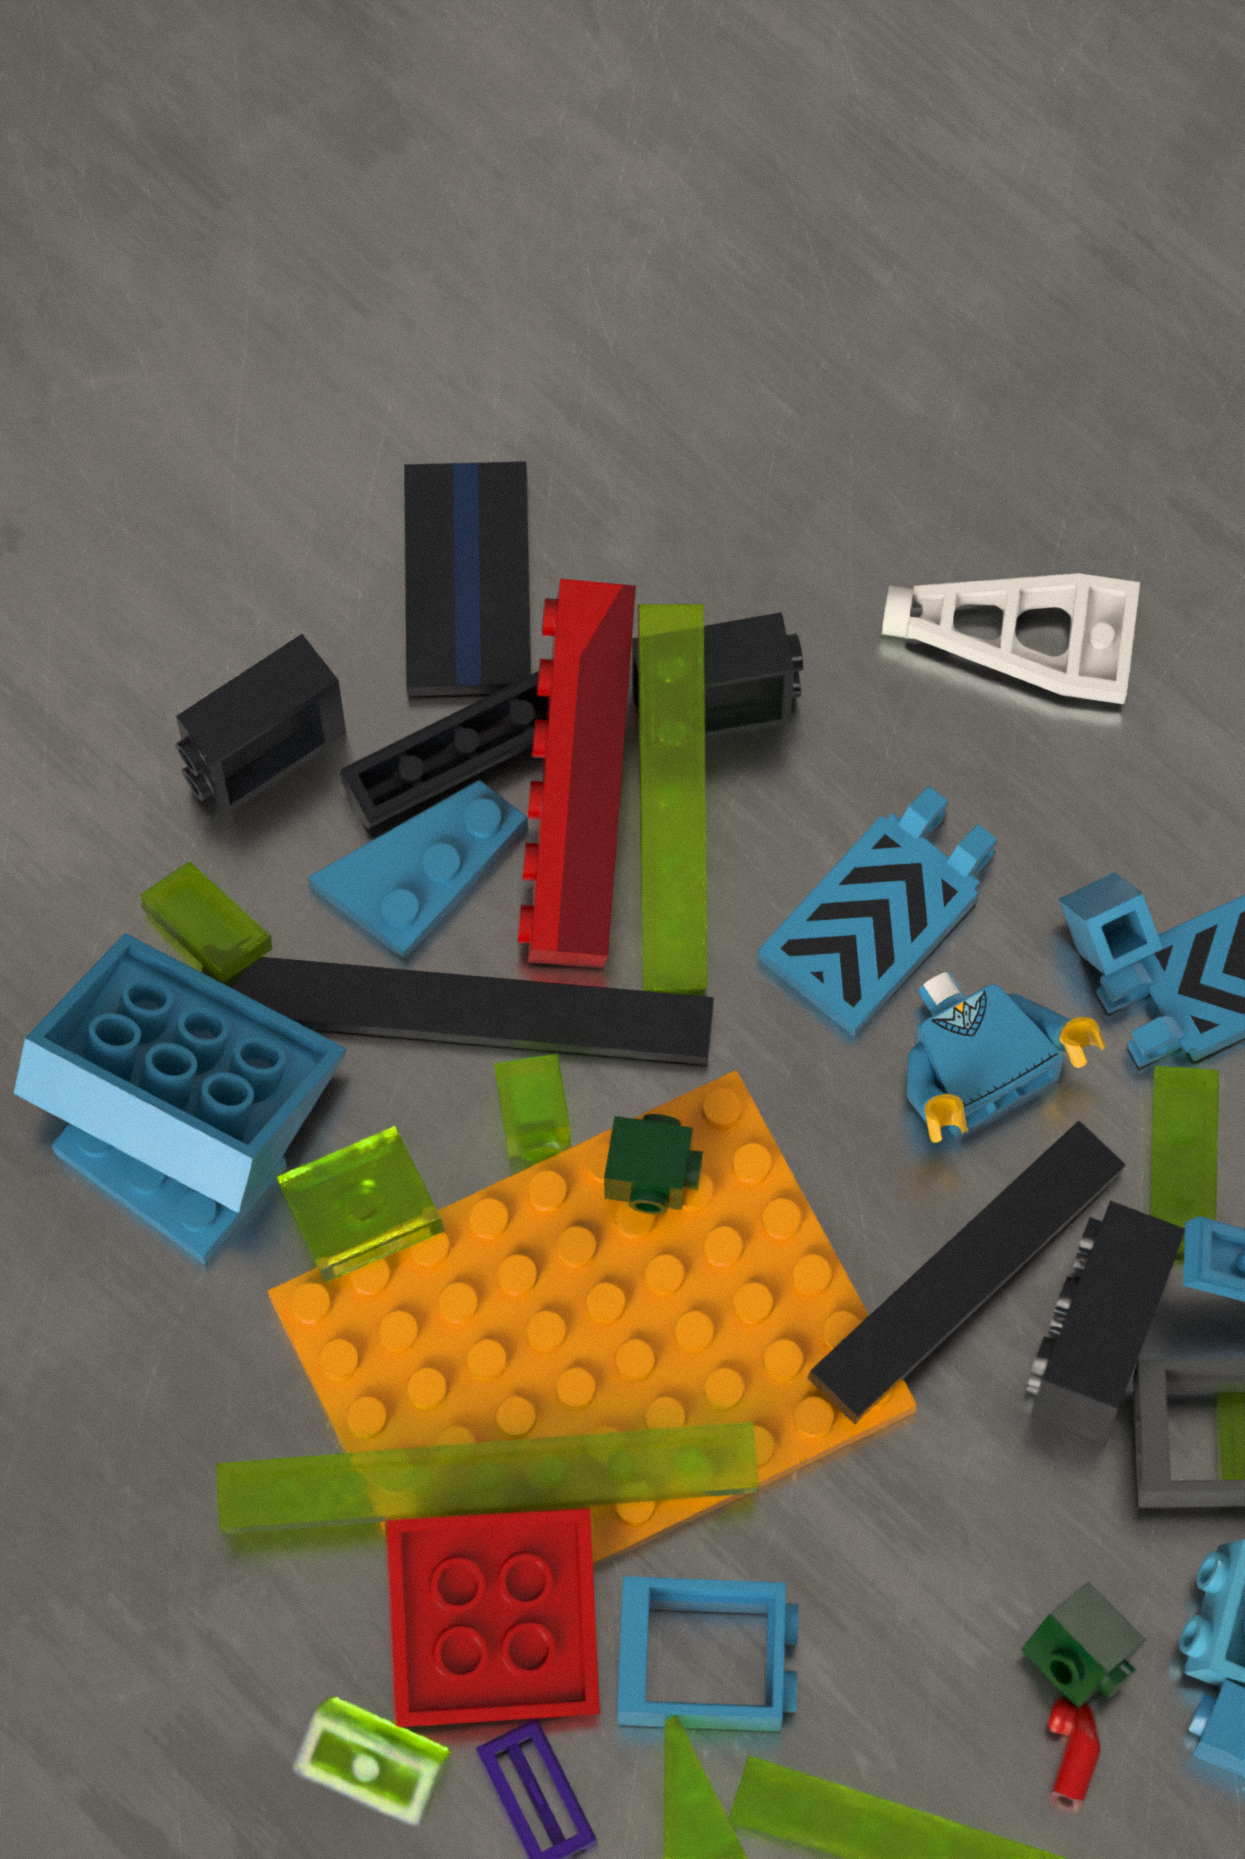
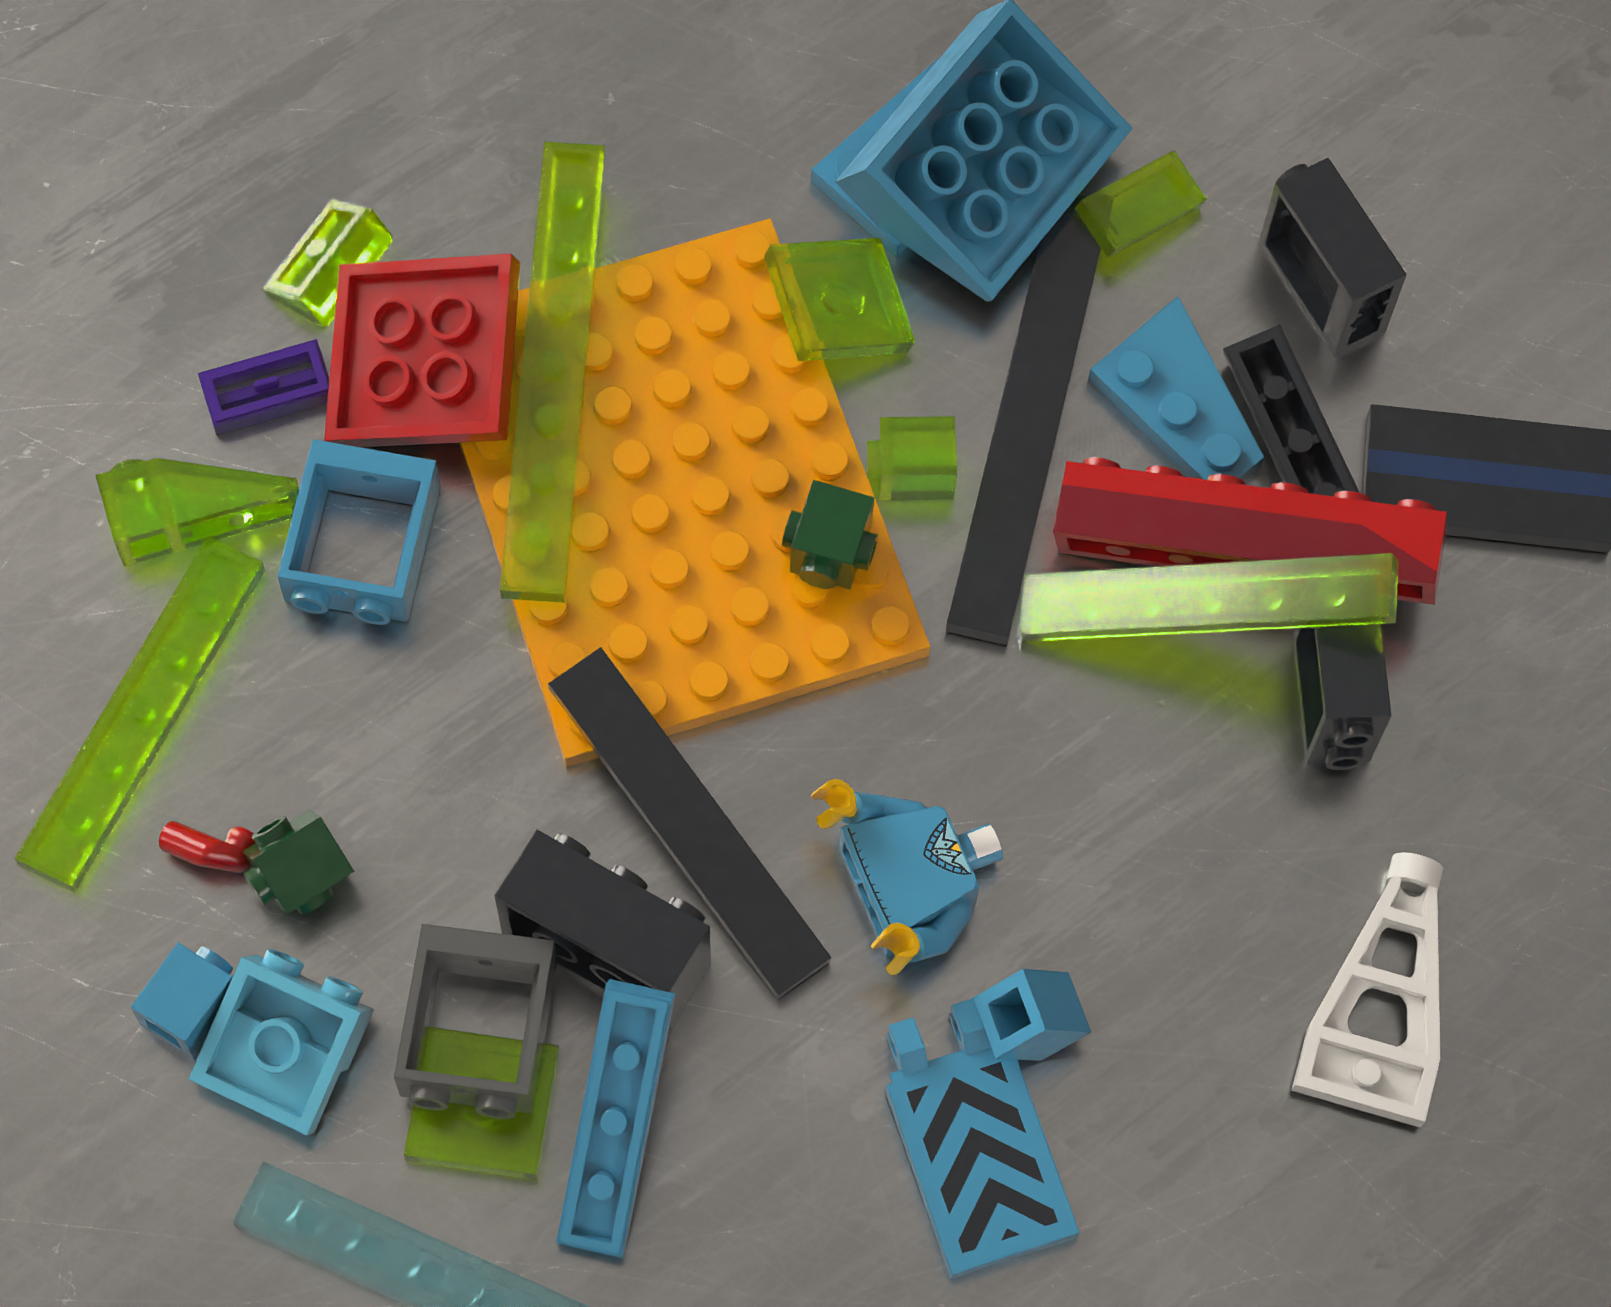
camera: 95 degrees right, 0 degrees up
dark azure tile [758,785,997,1037] -> none
clear neon green tile [1149,1066,1219,1260] -> none

